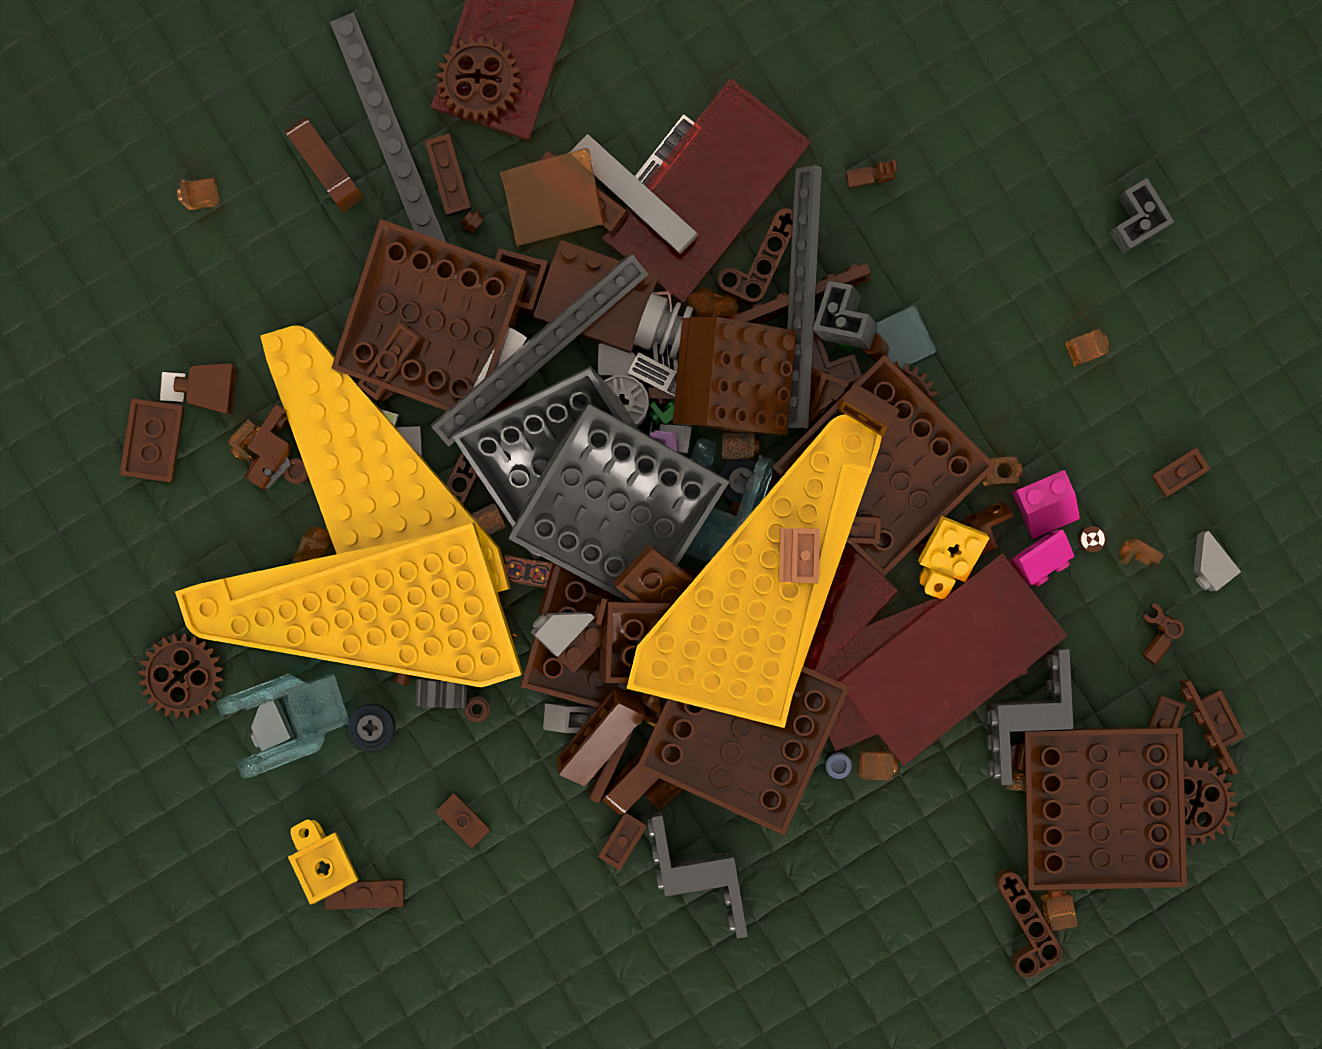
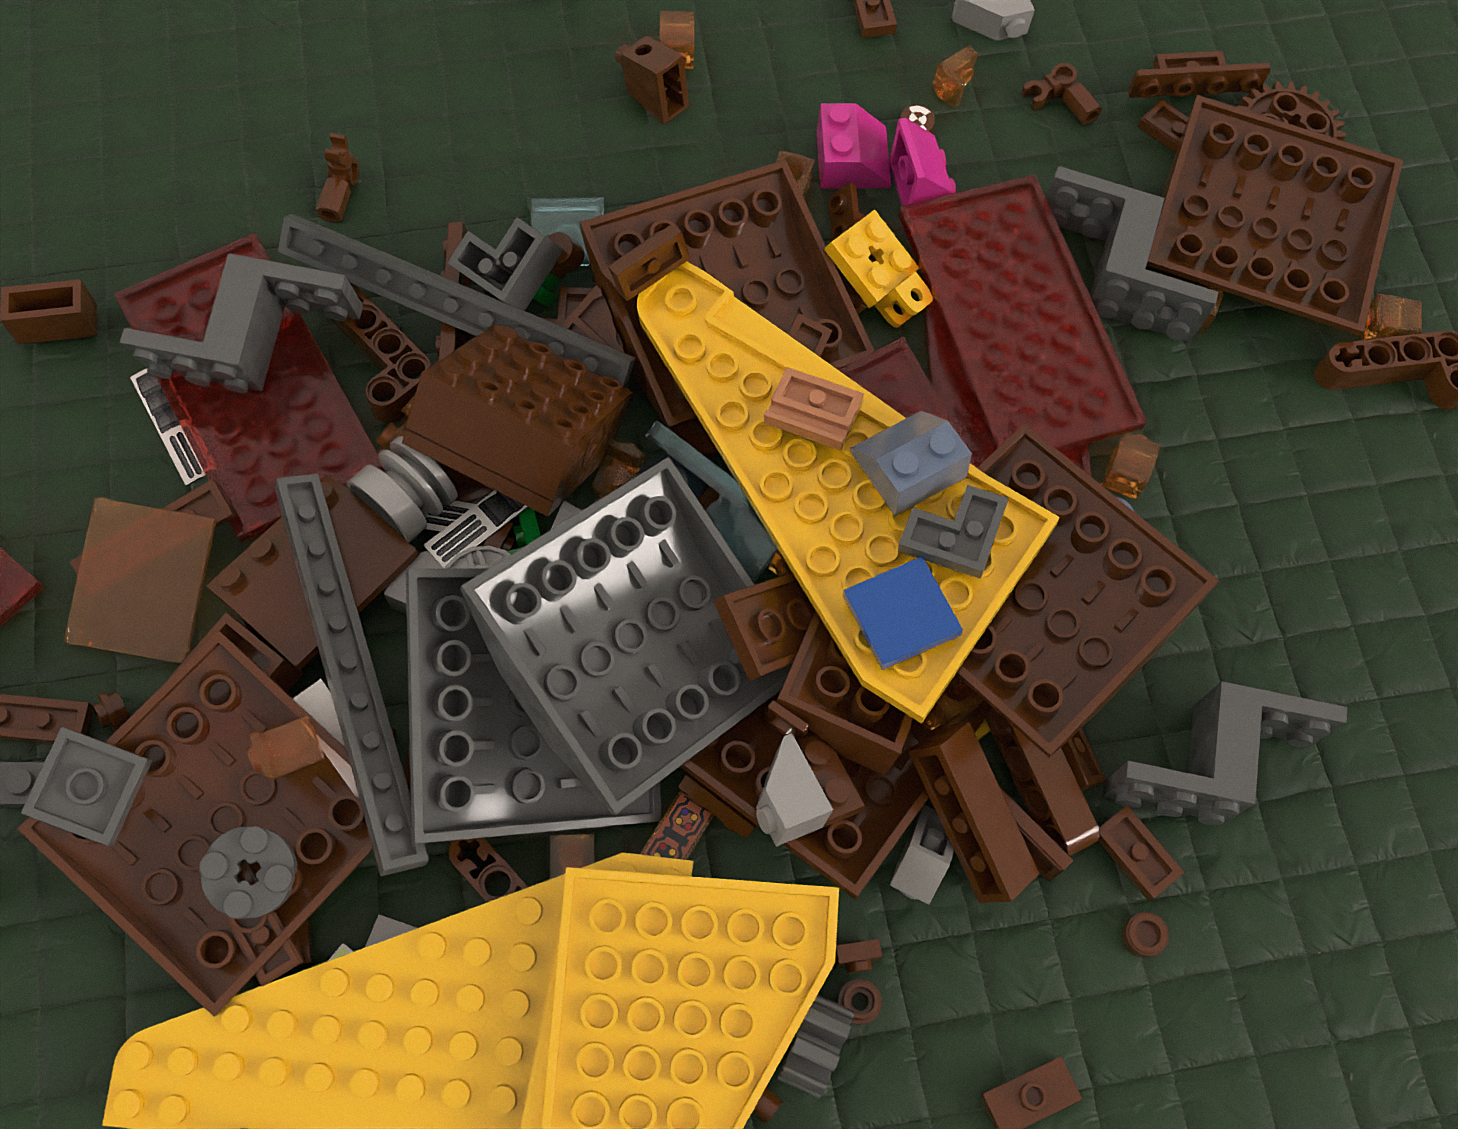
camera: 70 degrees left, 20 degrees down
light grey tile [570,134,698,254] -> none
none -> reddish brown piece [0,279,97,344]
none -> dark grey plate [21,727,152,846]
none -> dark grey bracket [120,253,363,393]
none -> dark grey plate [199,826,297,919]
none -> clear orange bracket [247,716,325,779]
none -> reddish brown torso [615,36,690,125]
none -> reddish brown plate [834,939,882,974]
none -> blue tile [843,556,963,670]
none -> sand blue slope [850,411,972,516]
none -> dark grey plate [898,485,1009,579]
none -> reddish brown tile [1122,912,1169,958]

